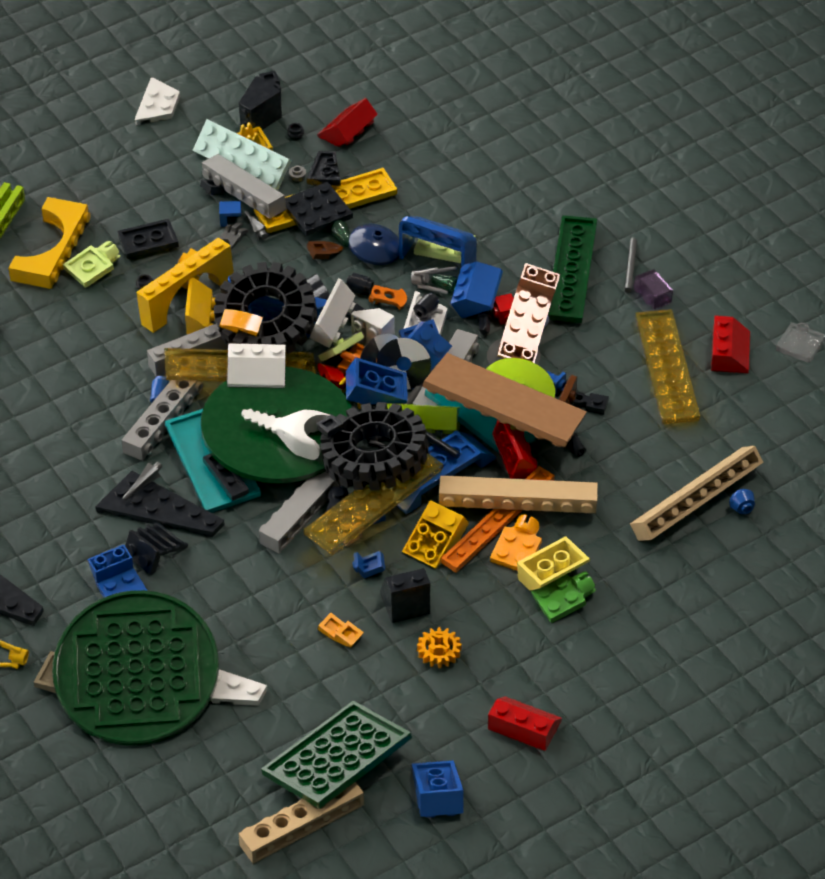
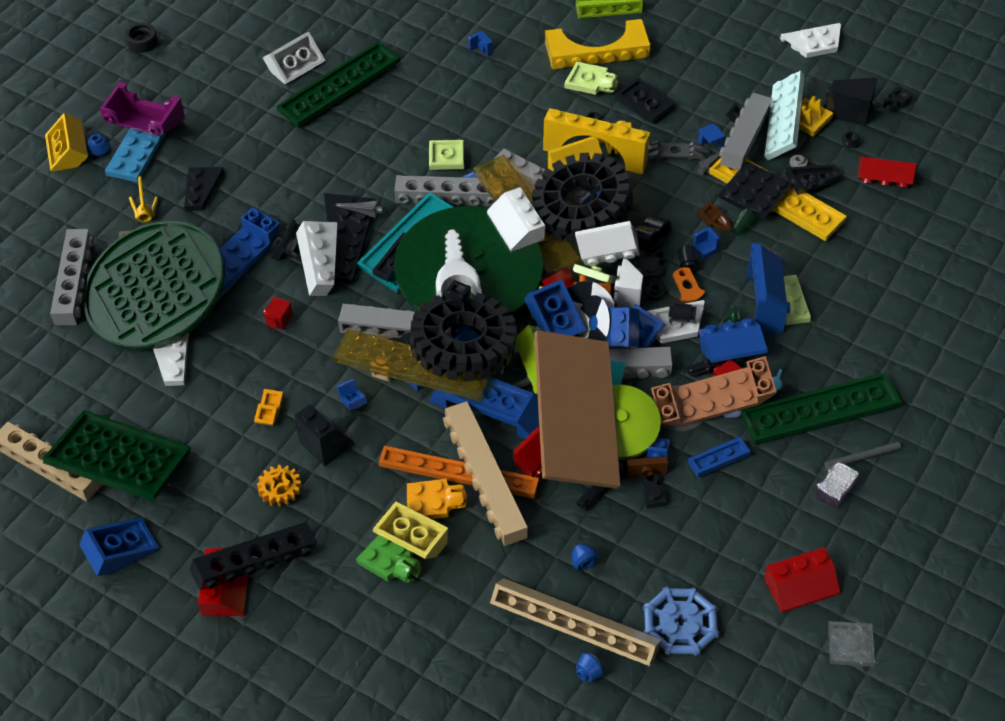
camera: 65 degrees right, 5 degrees up
light orange slope [219,309,263,336] -> none
dark blue dish [349,224,399,265] -> none
yellow slope [402,500,469,569] -> none
light grey plant [411,266,457,294] -> none
black bar [426,431,461,459] -> none
clear yellow plate [635,309,700,425] -> none
none -> light grey brick [50,229,94,325]
none -> black brick [189,521,317,591]
none -> red brick [263,297,293,330]
none -> white wedge [296,221,337,296]
none -> yellowish green plate [429,140,464,170]
none -> blue cone [572,543,599,570]
none -> medium blue plate [643,587,720,656]
none -> blue plate [688,437,750,478]
none -> blue panel [693,227,720,260]

